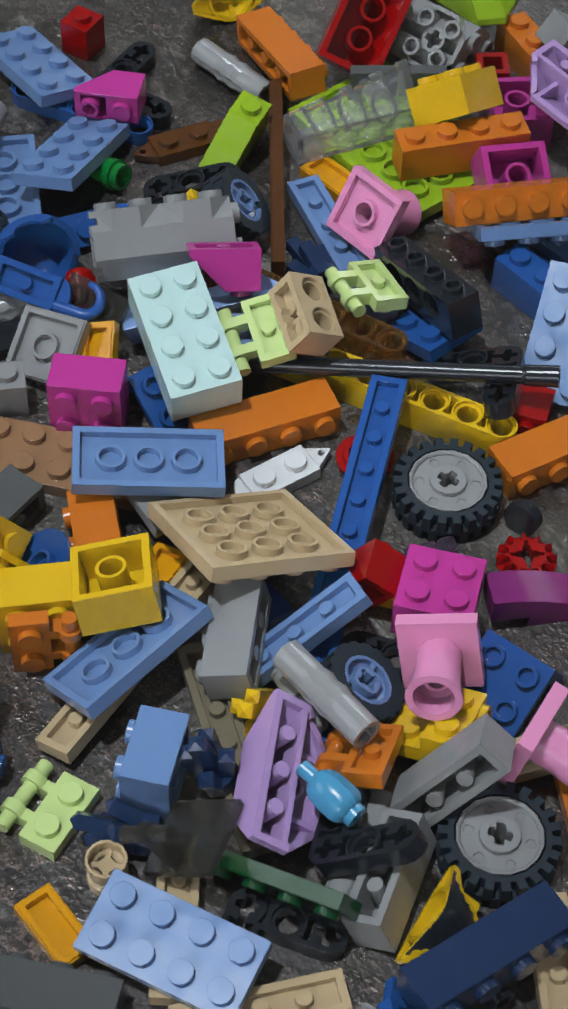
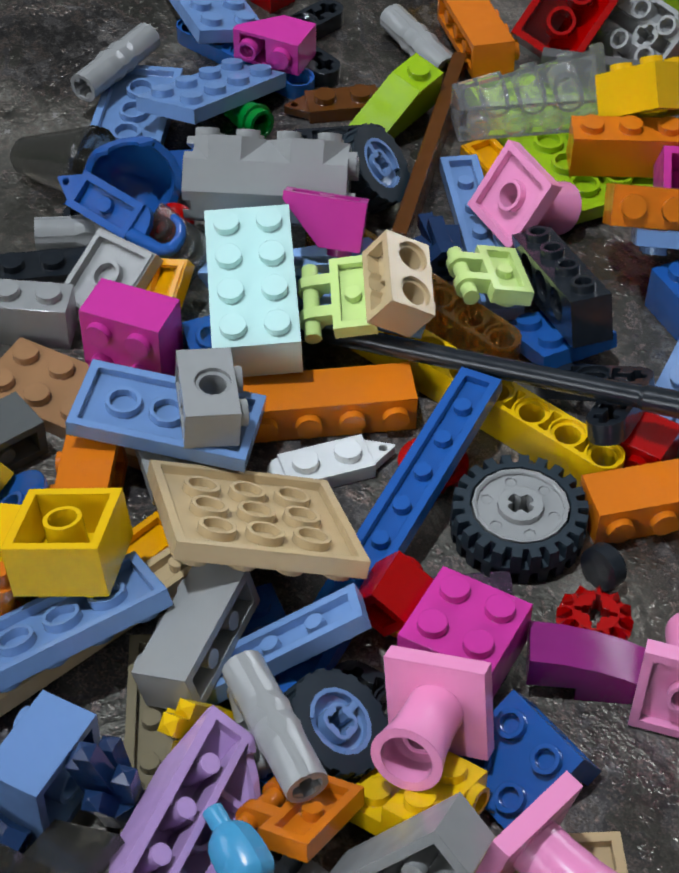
camera: 15 degrees right, 5 degrees down
none -> light grey brick [175,347,249,449]

